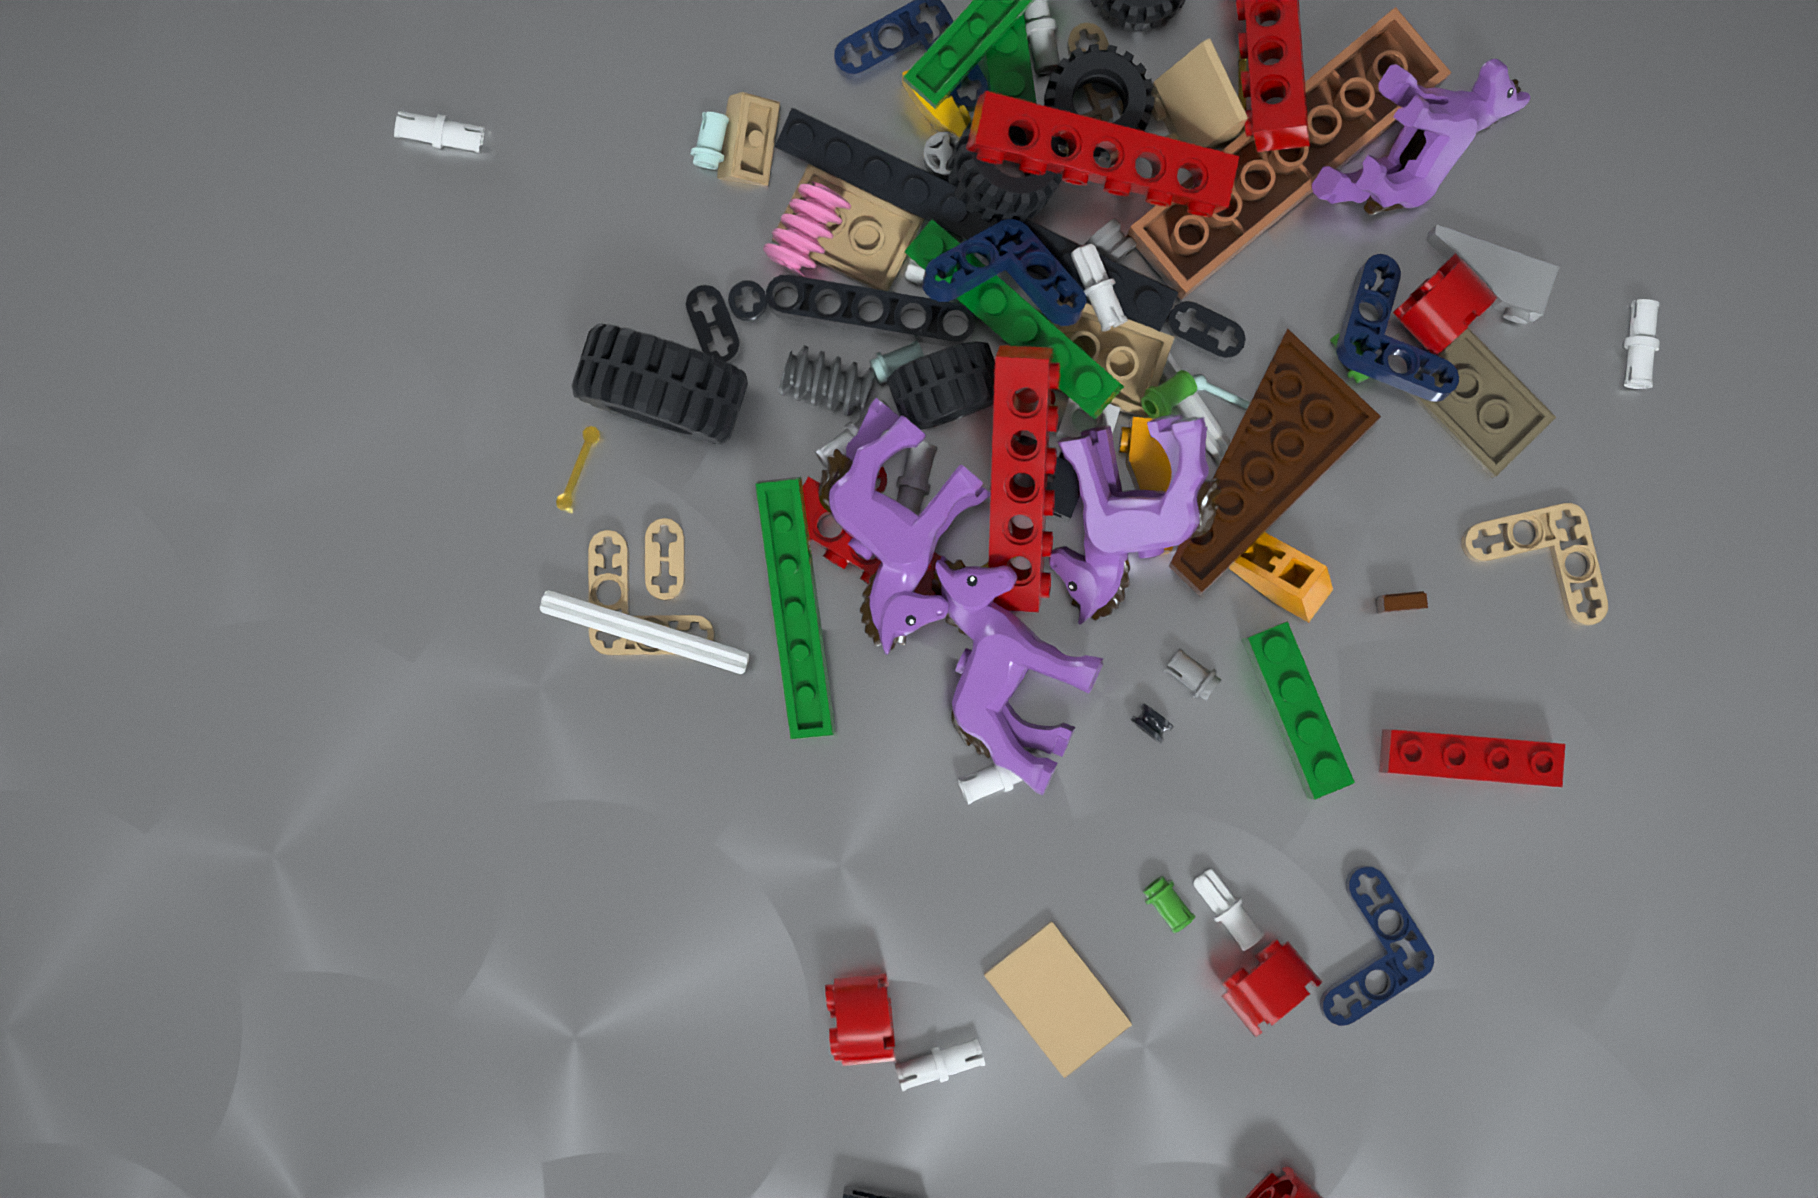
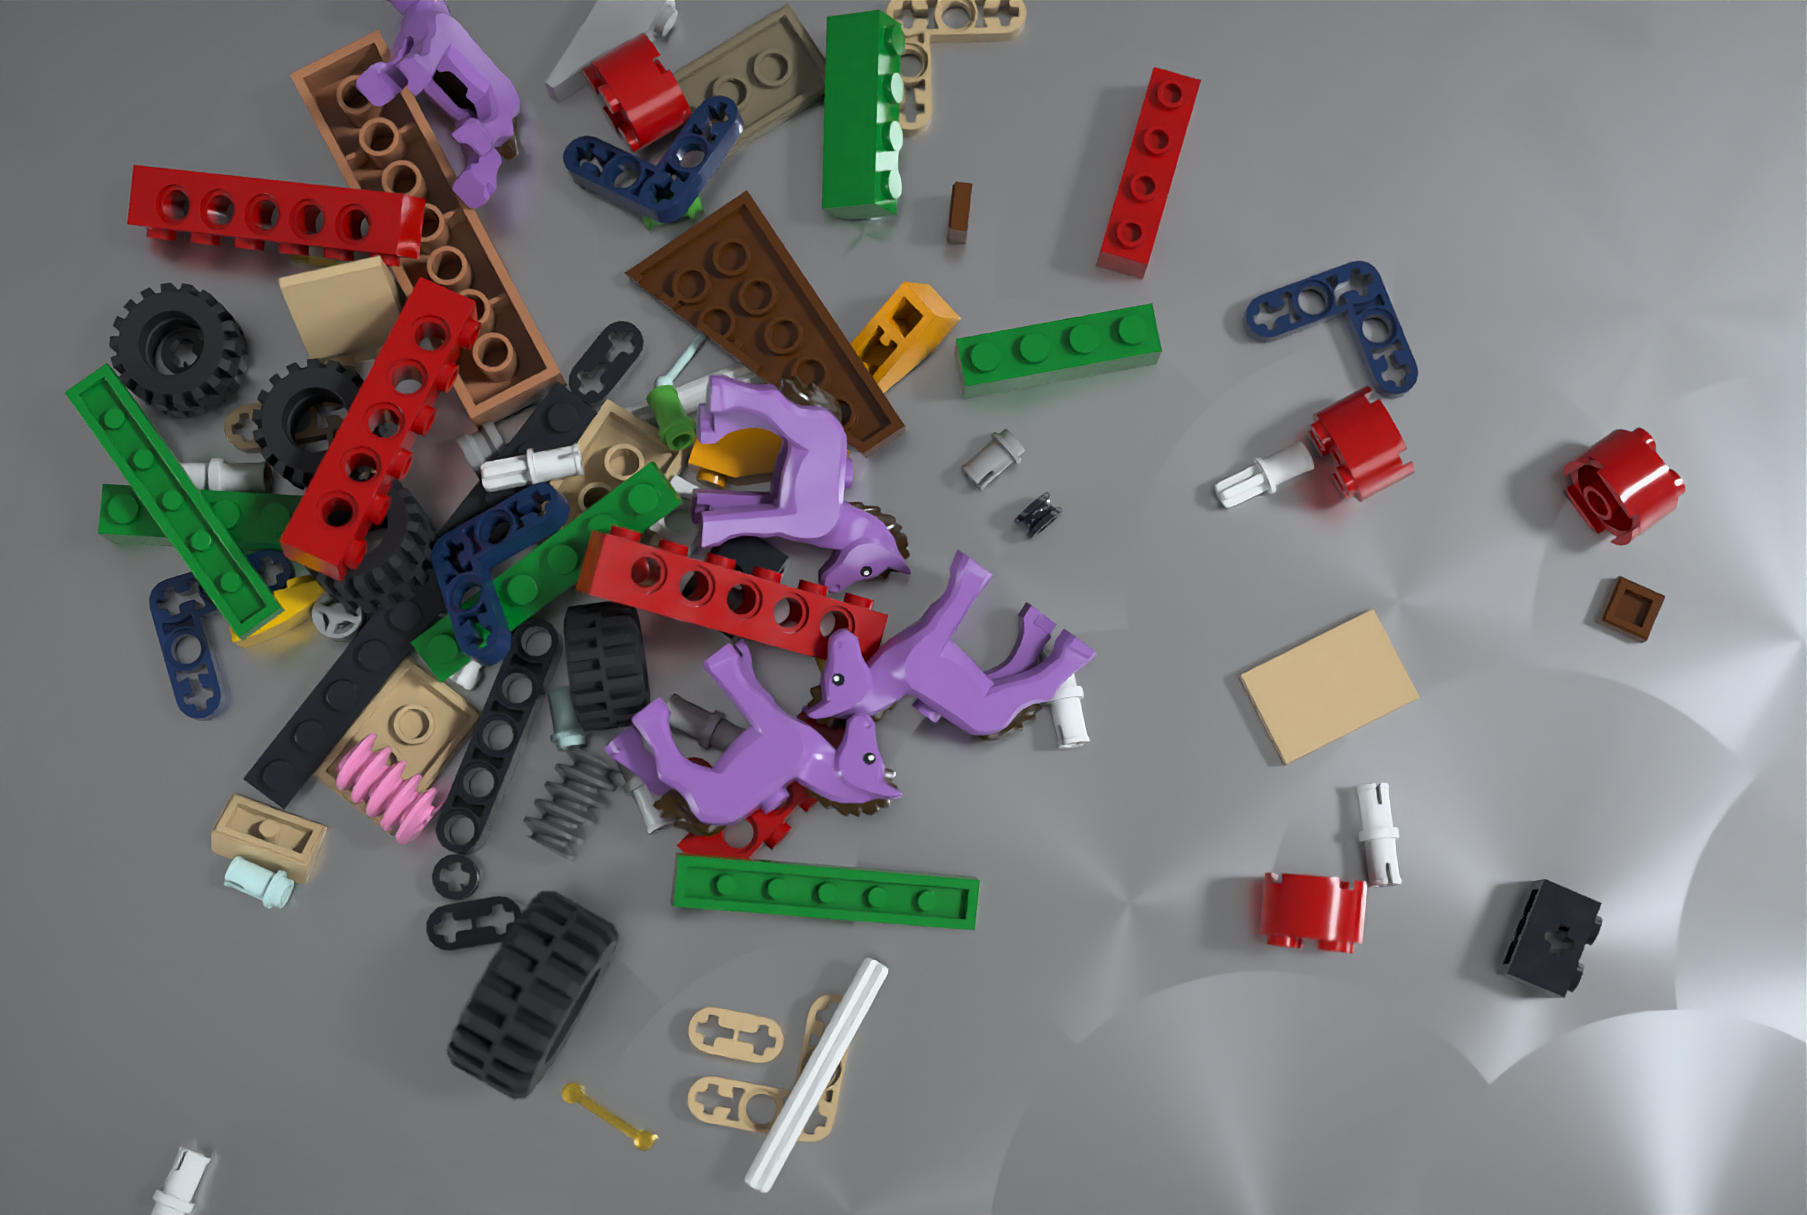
camera: 80 degrees left, 5 degrees down
bright green pin [1143,876,1196,934] -> none
none -> green brick [822,10,905,220]

